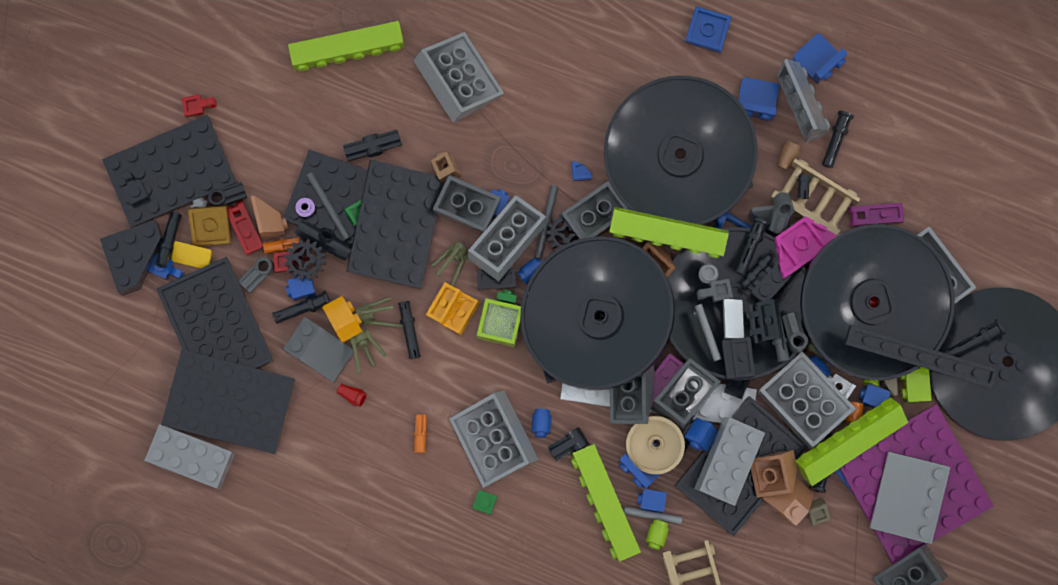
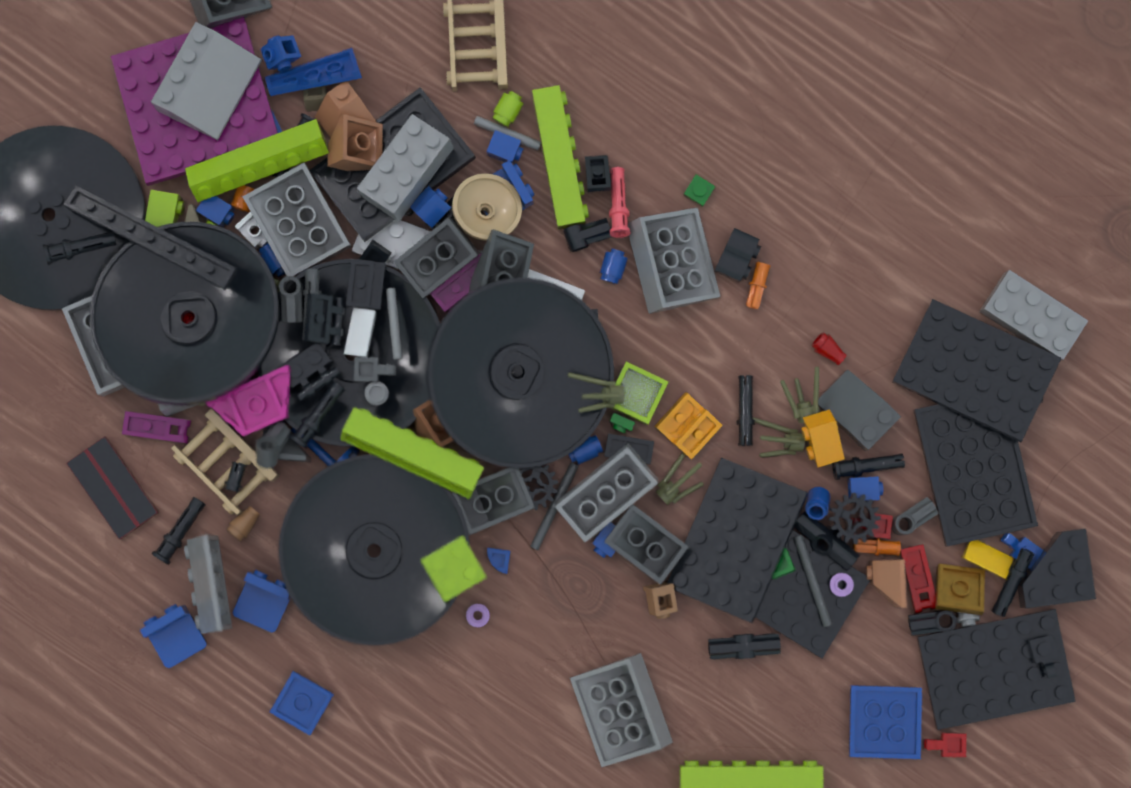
camera: 170 degrees left, 5 degrees up
none -> black tile [66,436,159,540]
none -> blue brick [260,35,302,71]
none -> blue wing [265,48,362,96]
none -> lime piece [420,536,487,602]
none -> lavender plate [466,604,490,627]
none -> olive plant [568,373,625,413]
none -> black slope [585,155,611,193]
none -> coral pin [609,167,631,238]
none -> black brick [714,228,762,283]
none -> blue brick [805,487,831,520]
none -> blue plate [849,685,922,759]

